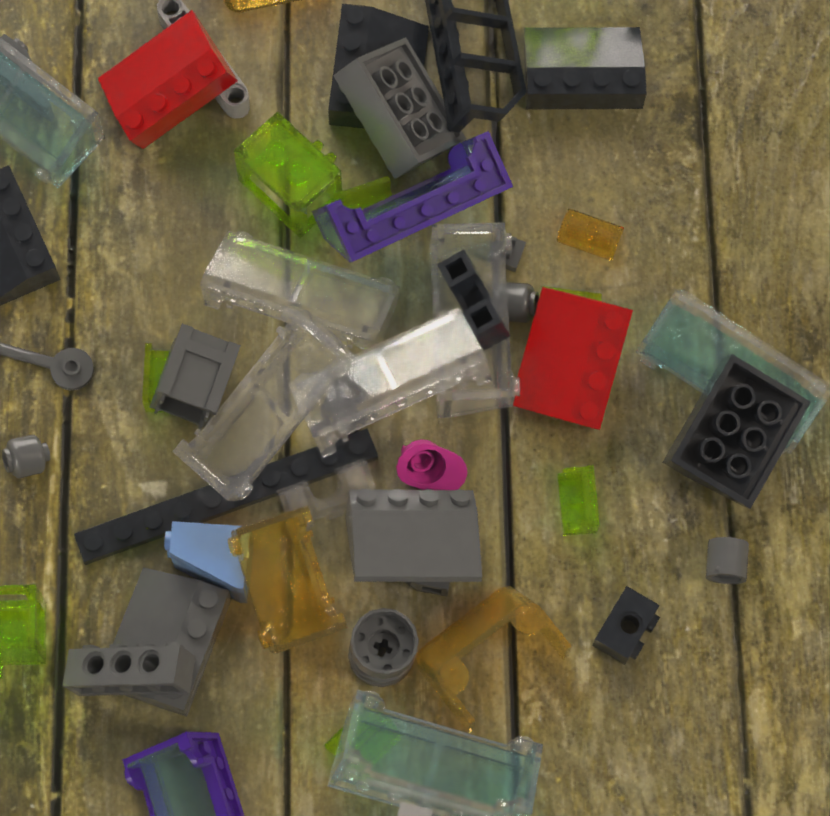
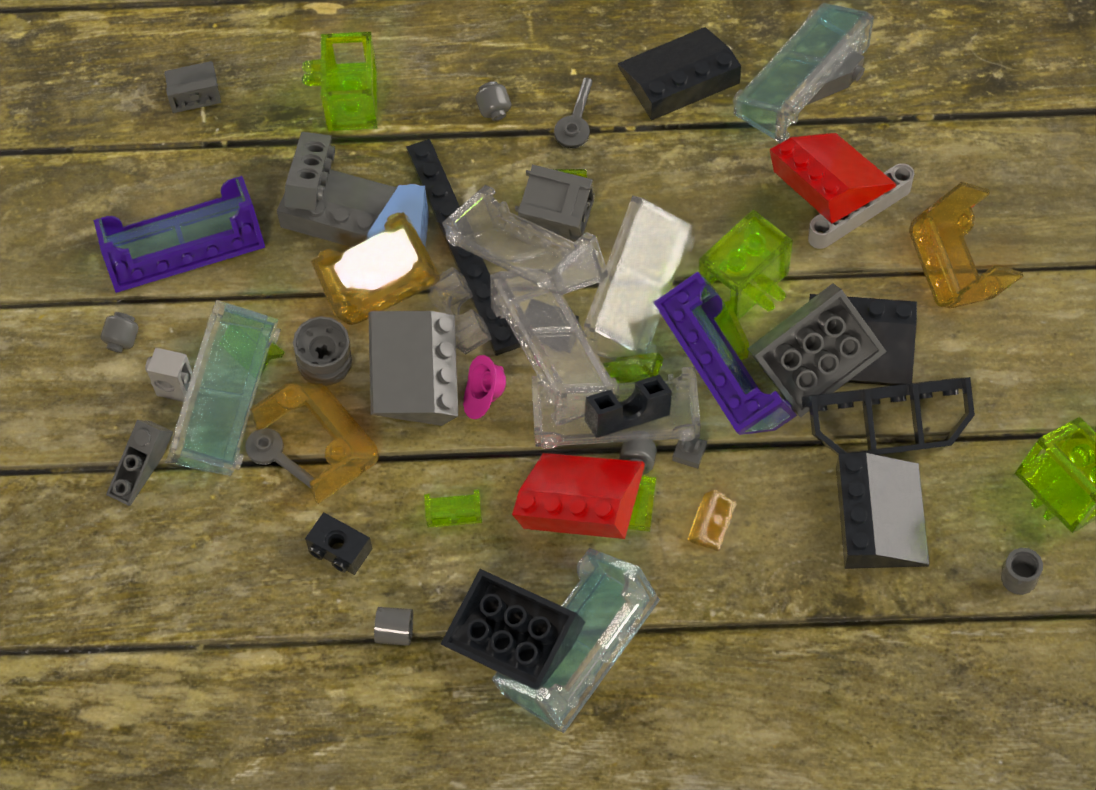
camera: 95 degrees right, 10 degrees down
none -> dark grey piece [245,428,317,488]
none -> clear neon green panel [597,352,664,385]

